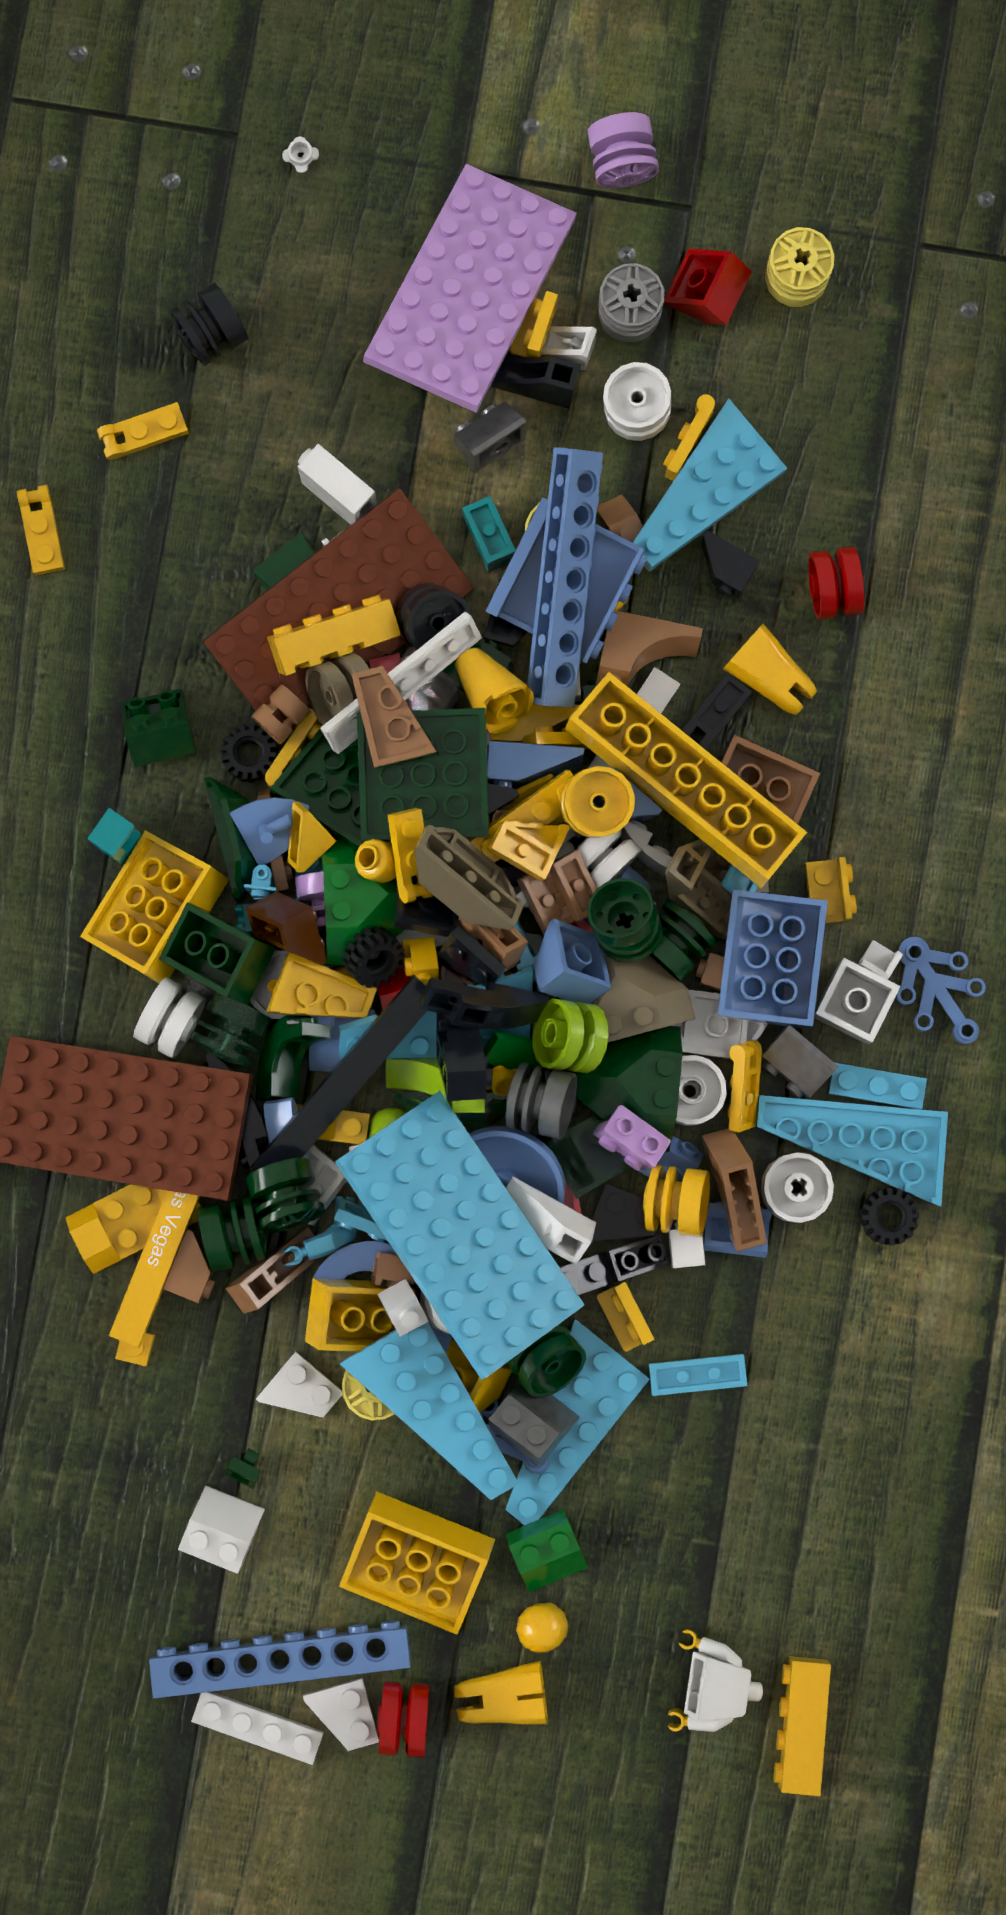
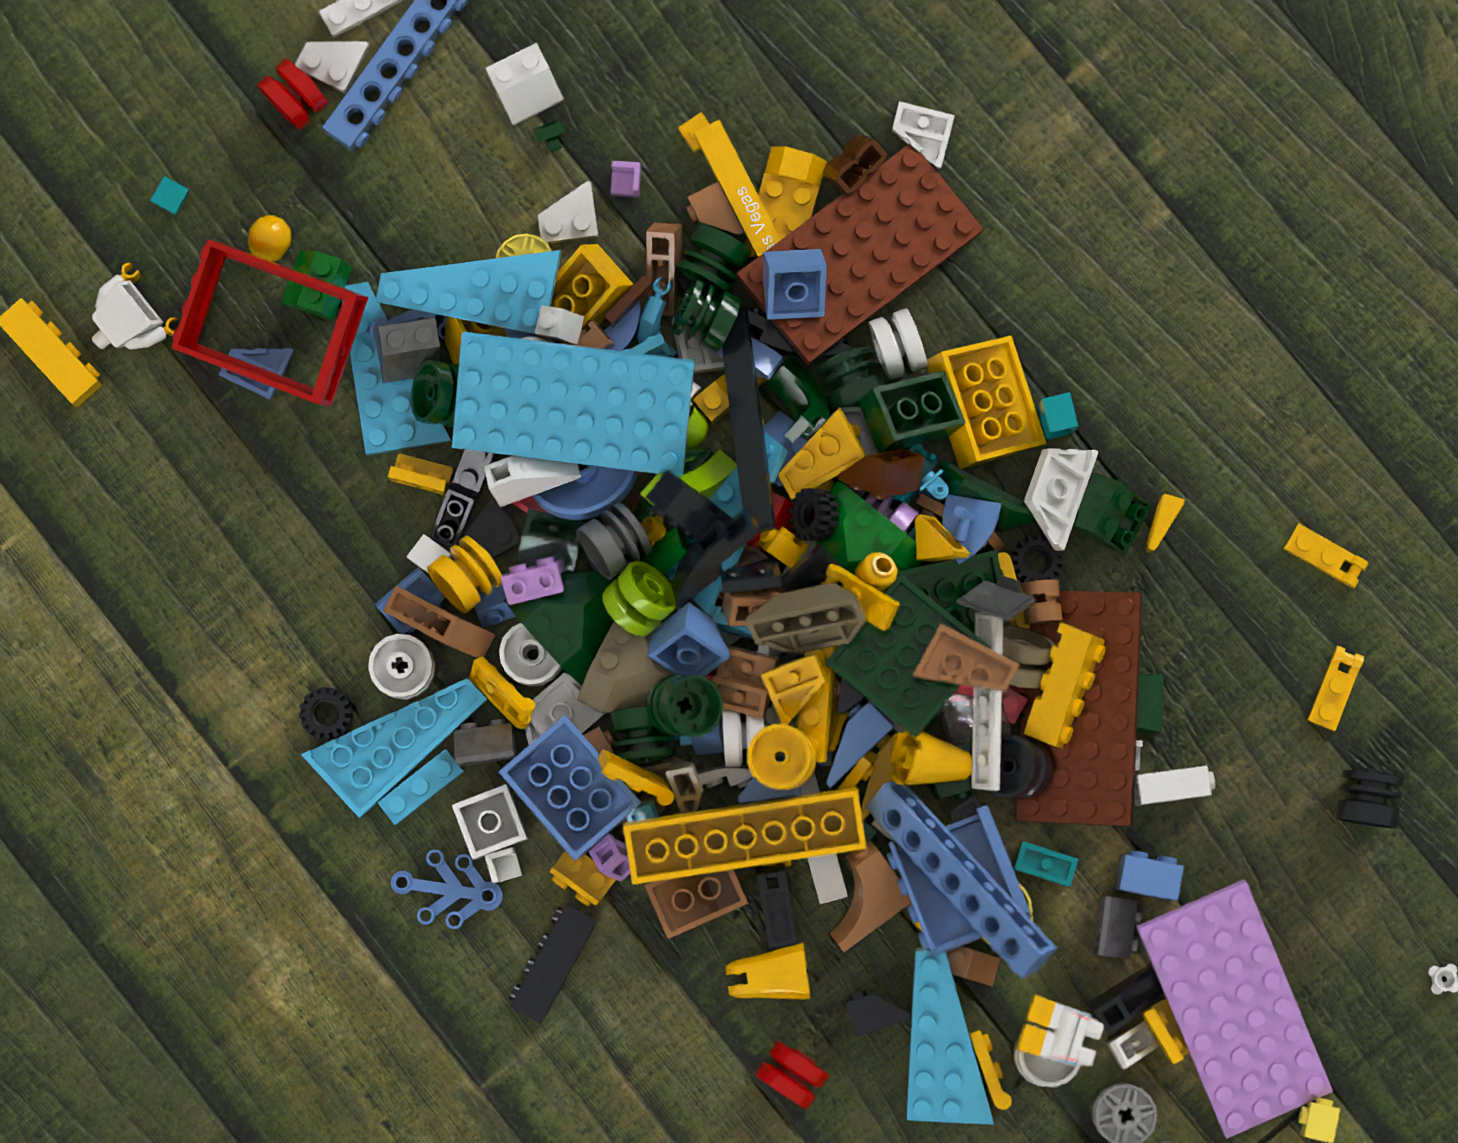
camera: 140 degrees right, 0 degrees up
yellow slope [339,1491,495,1635] -> none
yellow piece [454,1661,548,1724] -> none
medium azure plate [648,1354,747,1396] -> none
none -> teal tile [150,176,190,216]
none -> red window [172,240,369,407]
none -> medium blue wing [218,348,295,400]
none -> black brick [508,904,598,1024]
none -> lavender brick [589,833,631,881]
none -> yellow plate [597,749,674,806]
none -> reddish brown tile [604,276,653,328]
none -> lavender panel [611,161,641,197]
none -> medium blue slope [763,249,827,320]
none -> reddish brown brick [822,134,887,194]
none -> dark grey piece [956,575,1035,621]
none -> white hips [1016,995,1104,1066]
none -> white wing [1024,448,1099,551]
none -> medium blue brick [1114,850,1184,901]
none -> yellow slope [1145,494,1185,553]
none -> light yellow brick [1298,1097,1340,1143]

